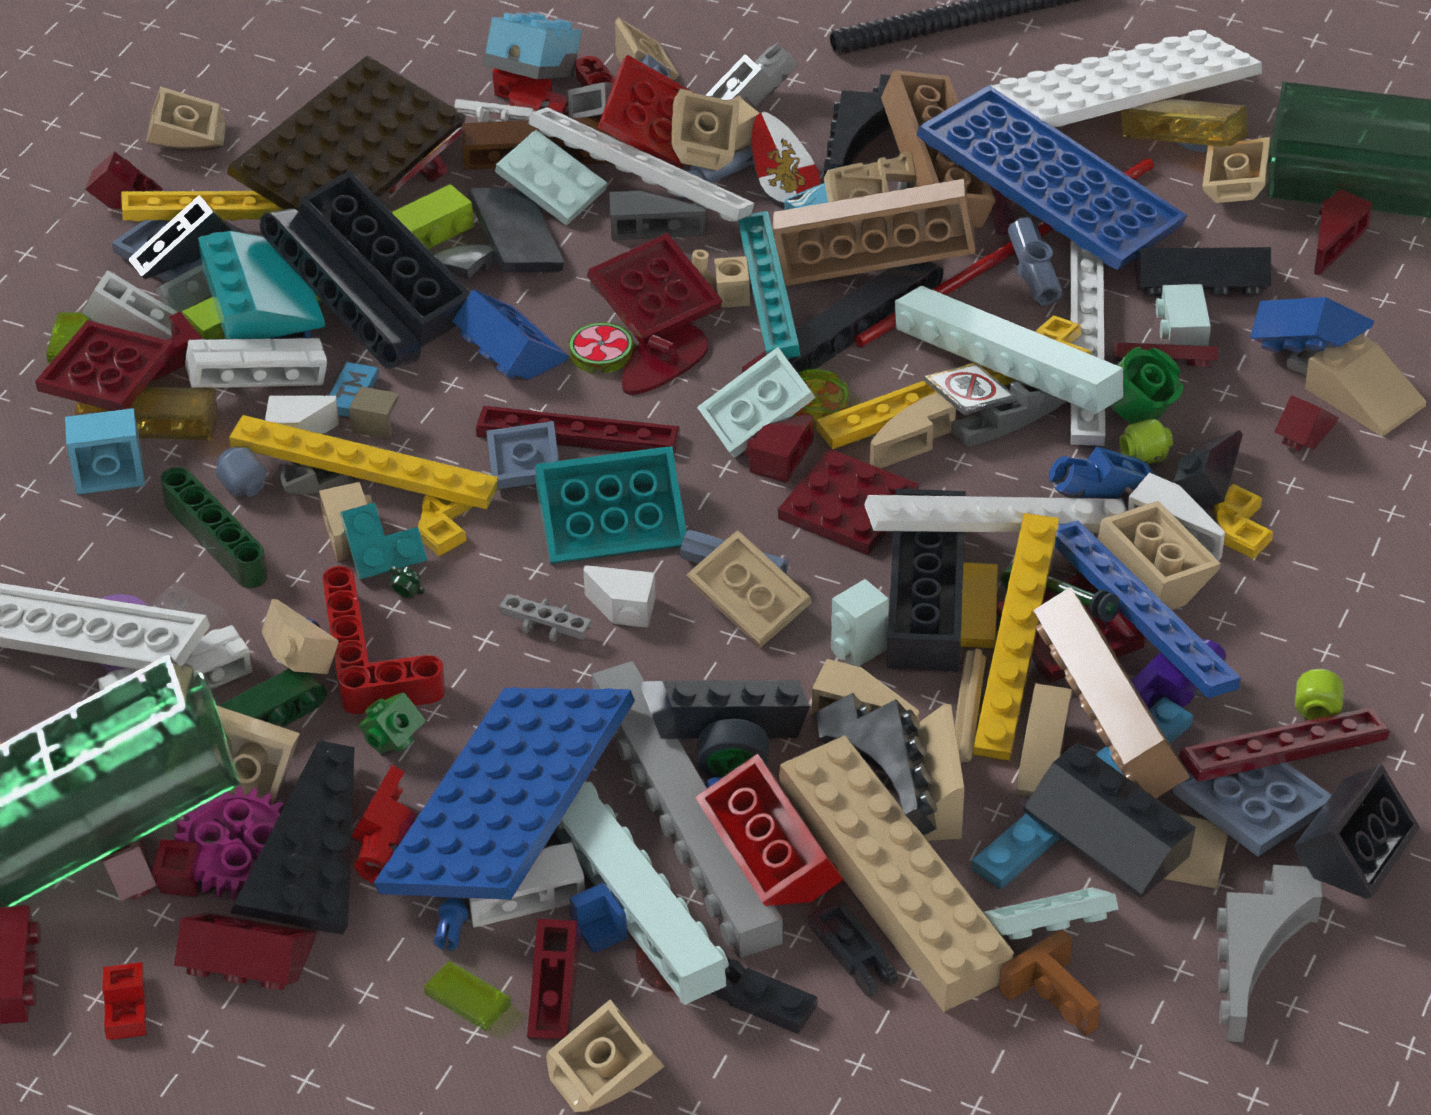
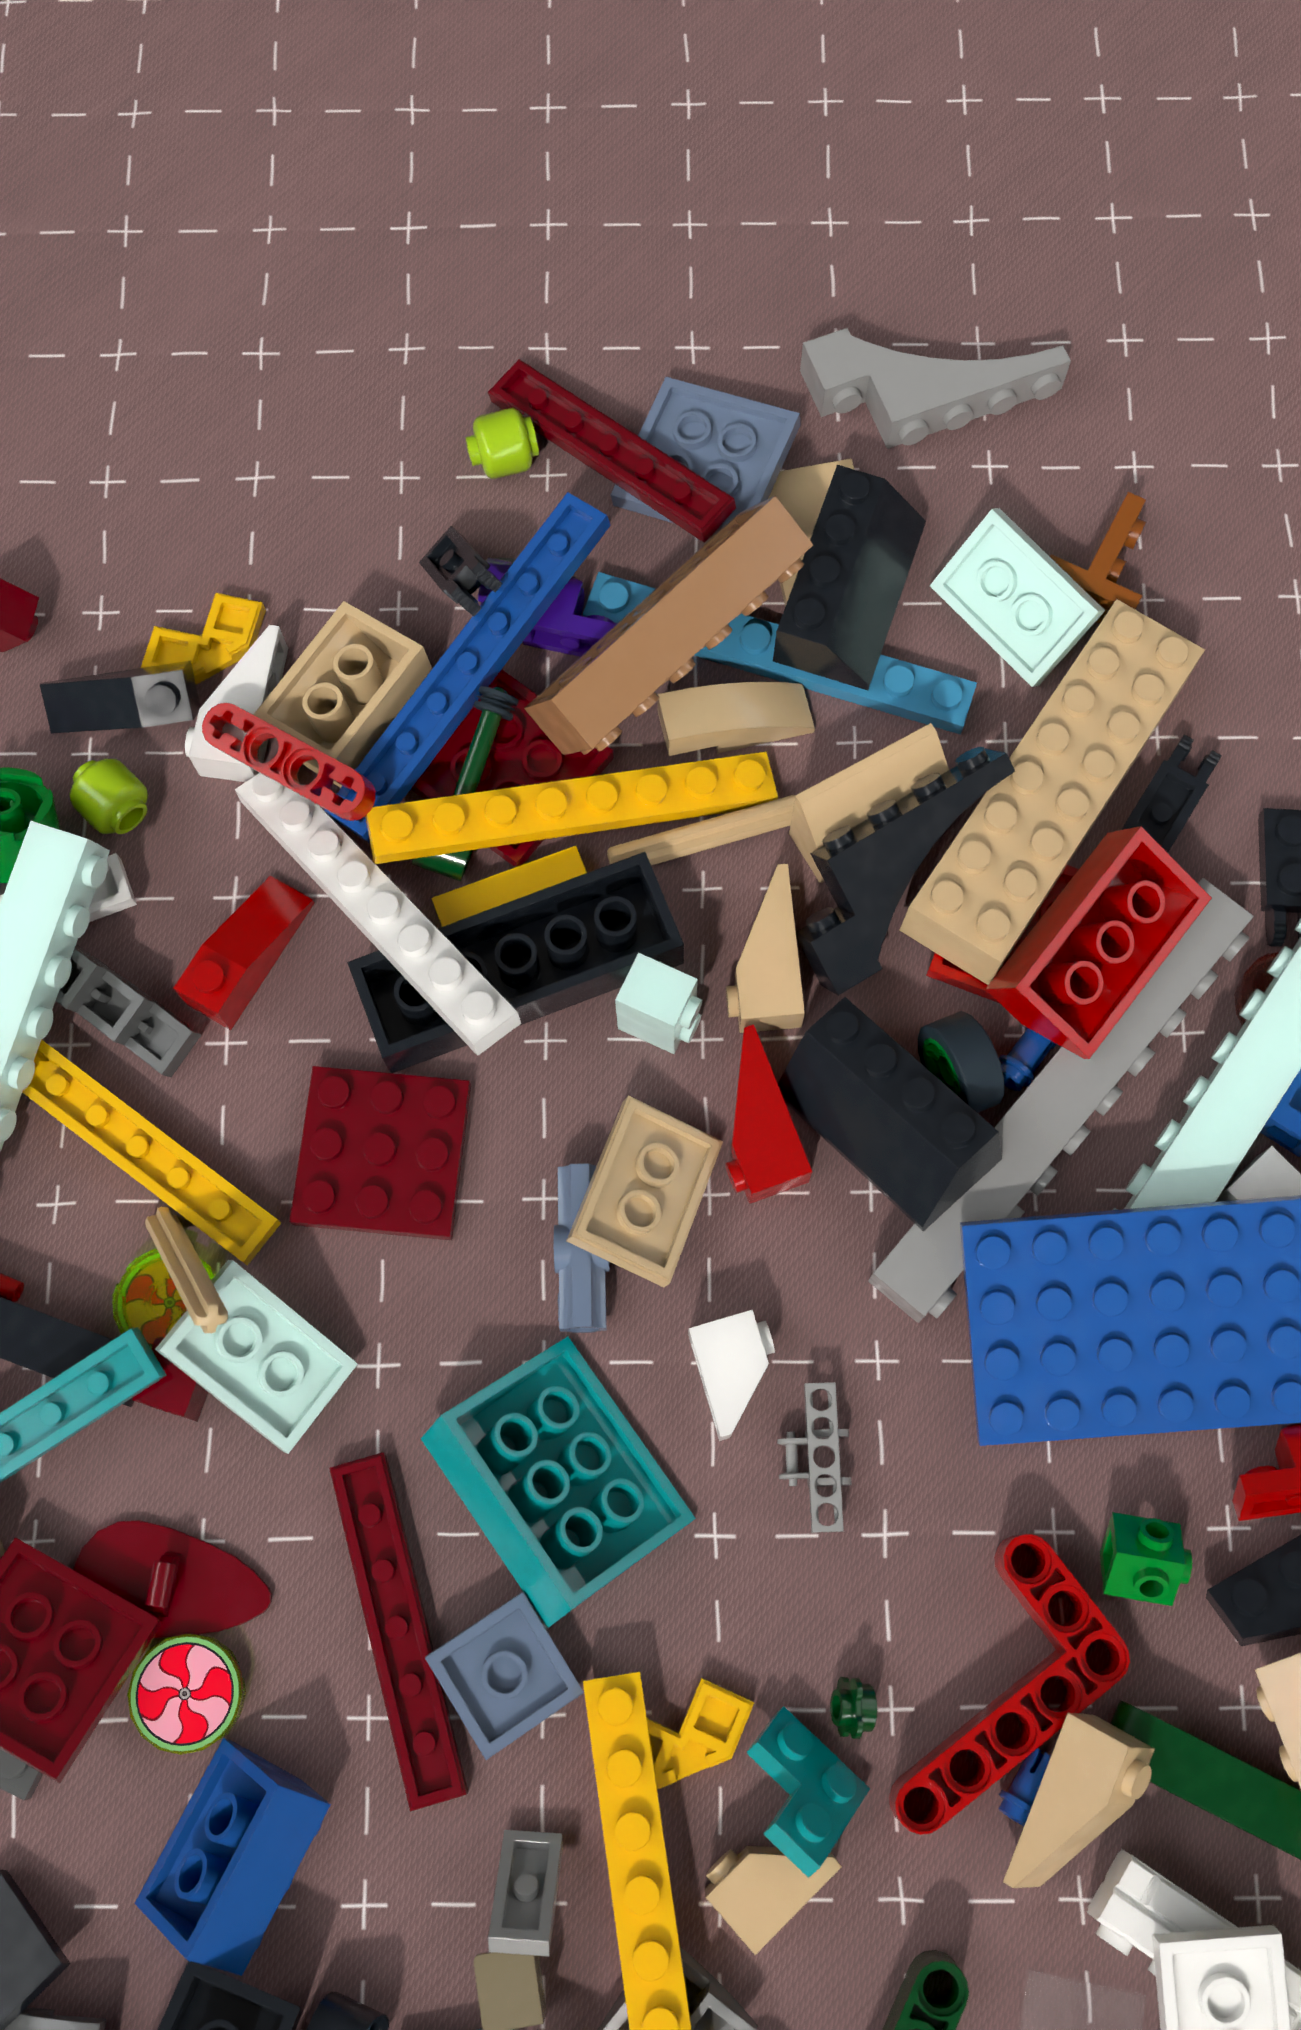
camera: 115 degrees left, 30 degrees up
dark red slope [746,414,814,483] -> none
tan slope [870,390,956,468] -> none
piece [923,363,1017,416] -> none
blue plate [1049,446,1155,499] -> none
black slope [1294,763,1420,899] -> none
none -> tan axle [145,1207,228,1334]
none -> red slope [173,876,315,1030]
none -> red beam [202,703,376,821]
none -> black hinge [419,526,503,616]
none -> light grey plate [488,1830,563,1956]
none -> red slope [725,1024,812,1204]

